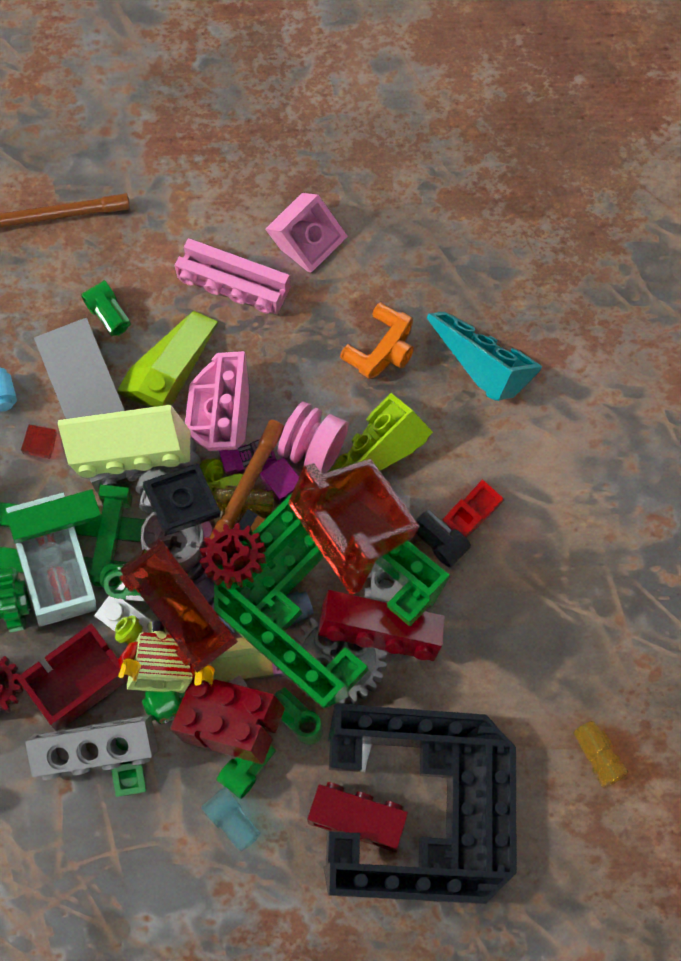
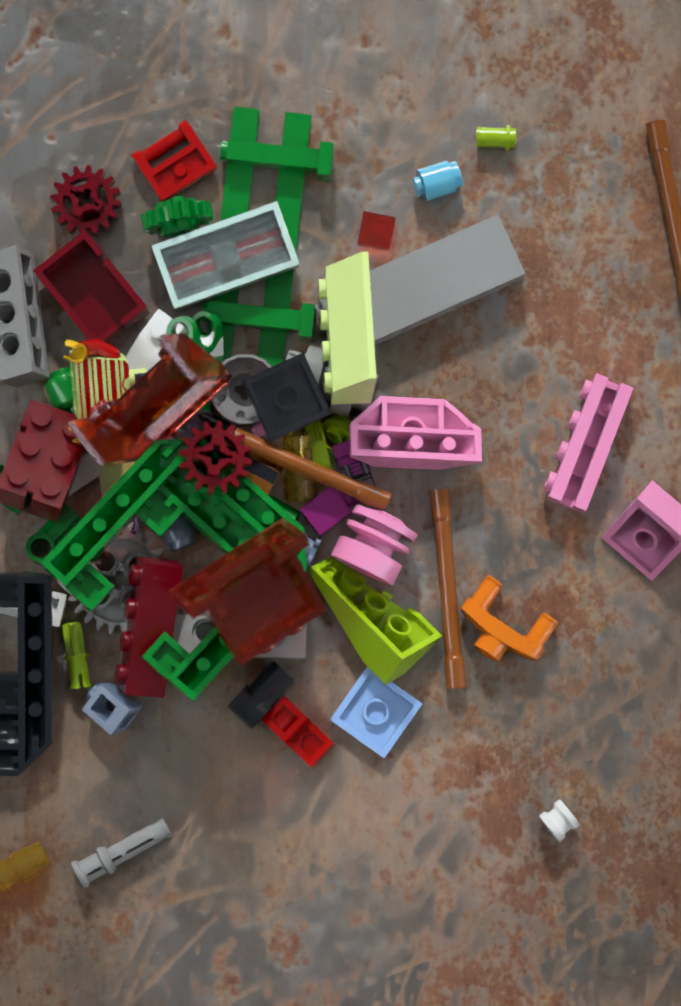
camera: 85 degrees right, 15 degrees up
green tile [6,489,101,544] -> none
green piece [81,280,131,337] -> none
lime plate [115,615,143,645] -> none
lime wedge [117,311,218,408] -> none
teal wedge [427,312,542,401] -> none
none -> lime axle [62,622,92,689]
none -> light grey pin [71,817,172,889]
none -> sand blue brick [82,681,143,736]
none -> light blue tile [330,666,422,758]
none -> dark orange piece [430,489,466,689]
none -> white wheel [539,799,580,842]

